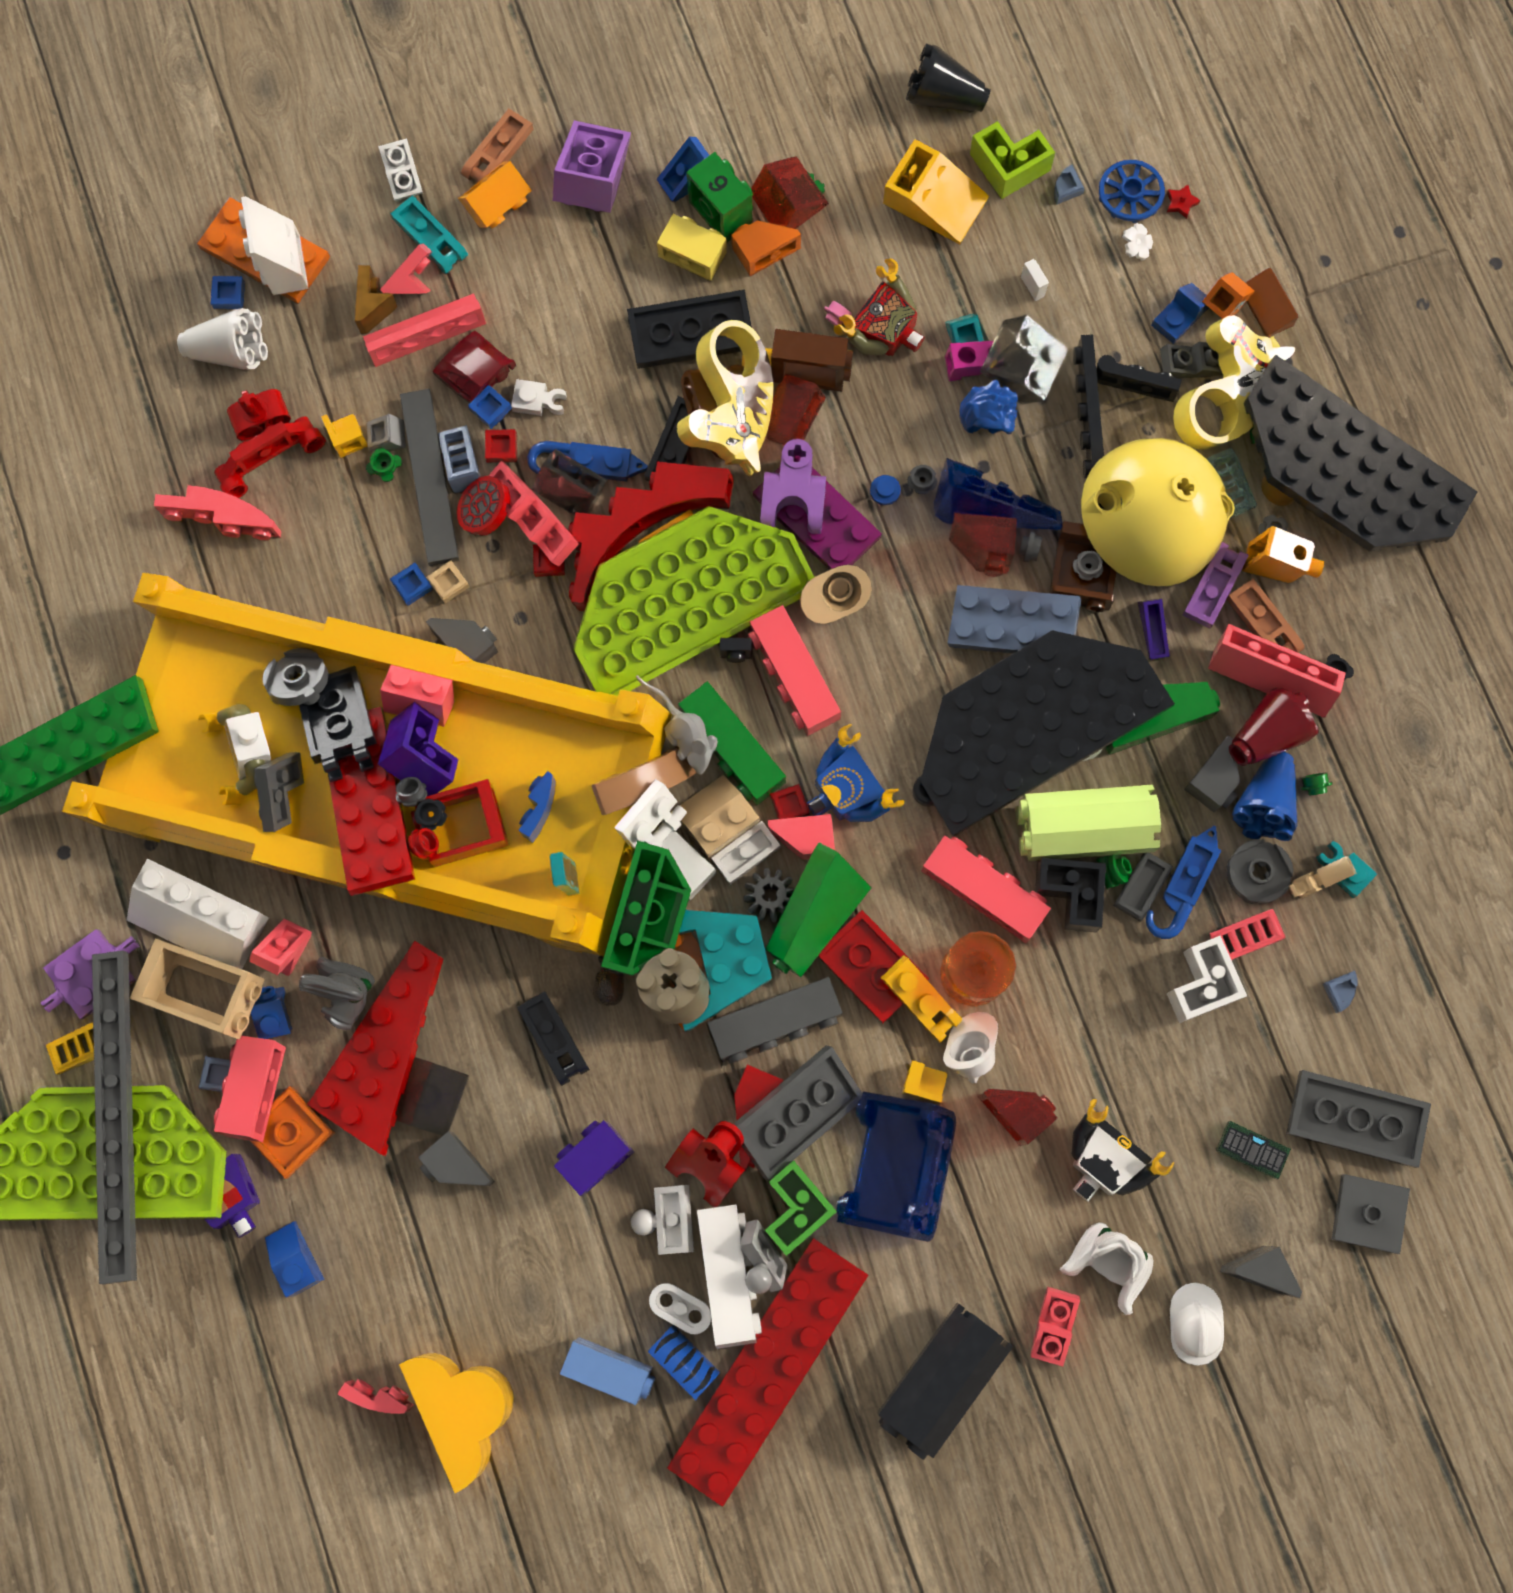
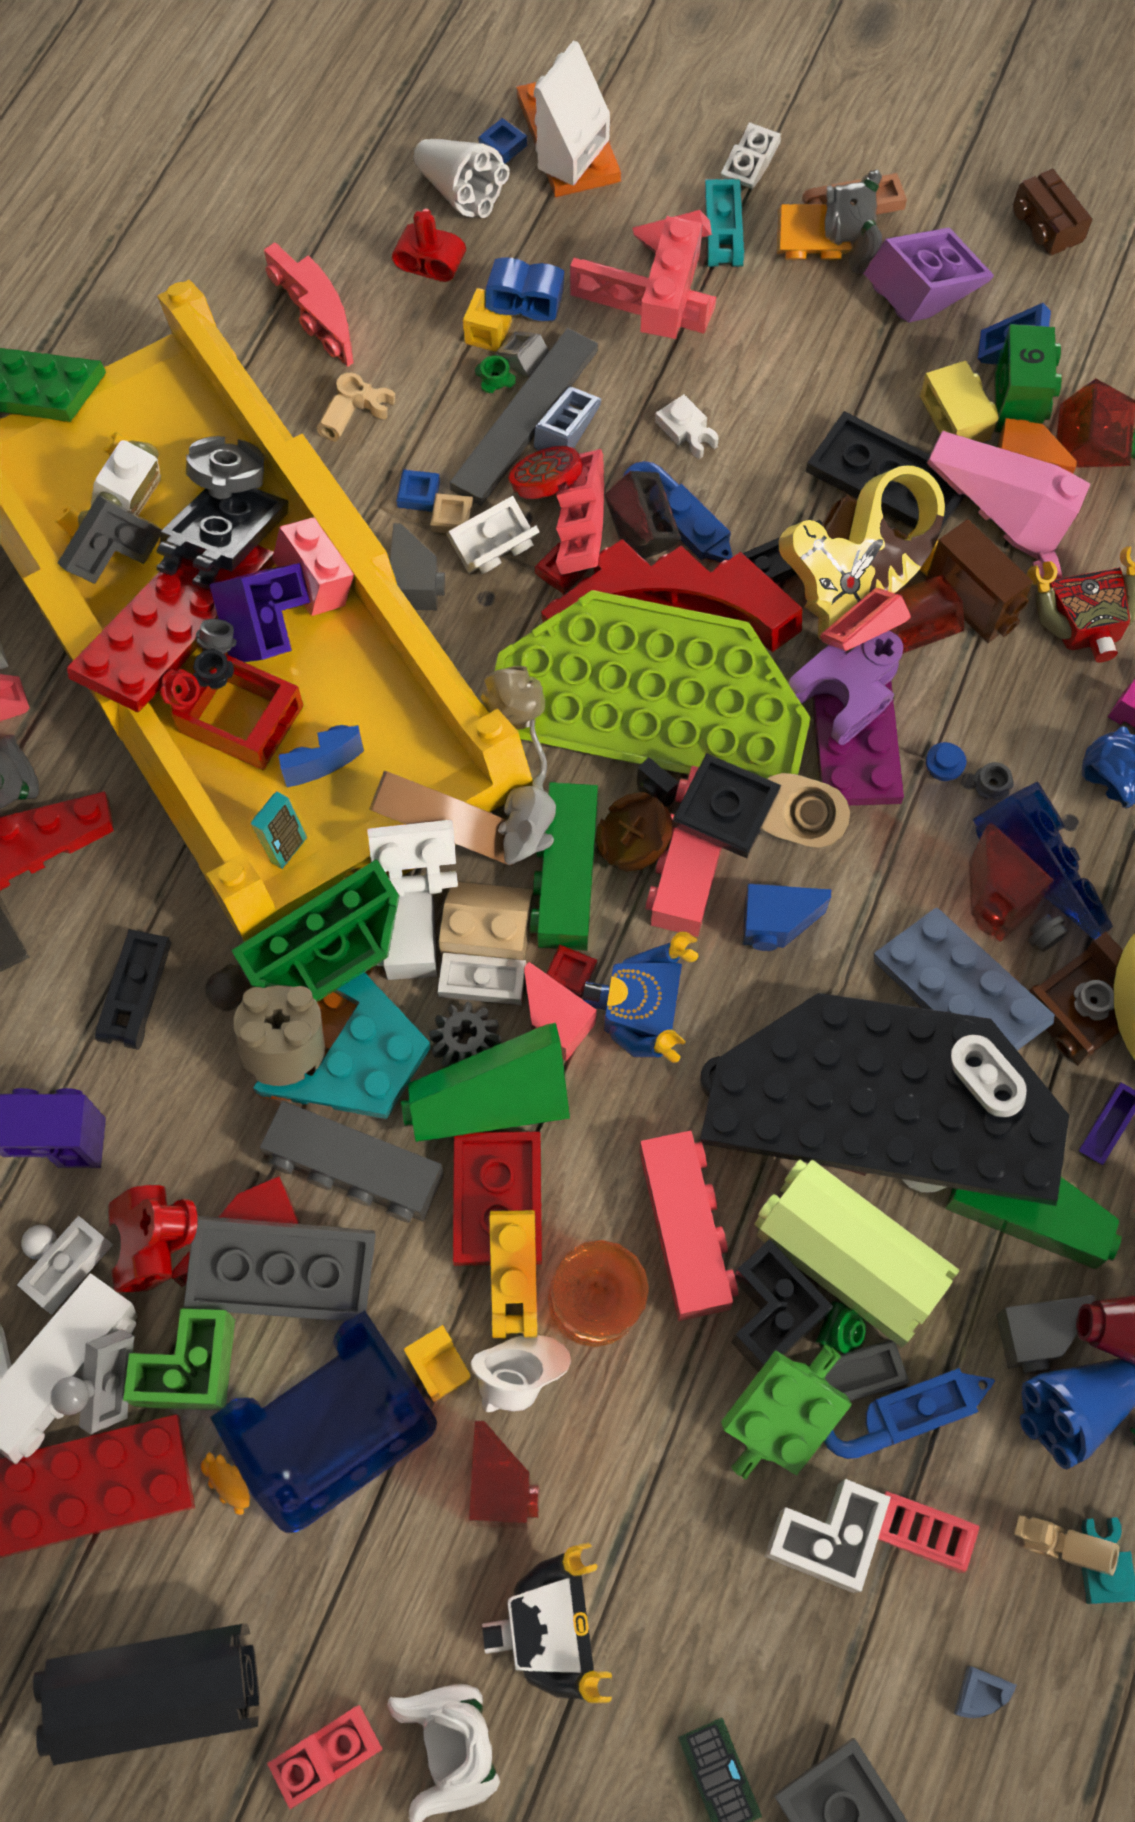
camera: 40 degrees right, 10 degrees down
red plate [214,416,326,498] -> none
pearl gold slope [355,265,397,334] -> none
dark red slope [433,330,516,403] -> none
blue tile [468,385,512,429] -> none
red plate [485,429,517,463] -> none
dark grey plate [1226,839,1293,904] -> none
none -> light orange piece [200,1452,250,1515]
none -> tan bar [317,373,395,442]
none -> white bracket [446,496,540,574]
none -> dark tan head [481,666,546,729]
none -> blue brick [486,257,565,321]
none -> reddish brown tile [595,792,673,872]
none -> coral brick [640,216,702,339]
none -> black plate [672,753,781,859]
none -> bright green plate [721,1344,852,1479]
none -> blue slope [743,884,831,951]
none -> coral slope [820,588,911,651]
none -> dark grey hair [825,169,882,275]
none -> bright pink wedge [927,431,1090,560]
none -> white plate [951,1035,1026,1117]
none -> reddish brown brick [1013,169,1093,256]

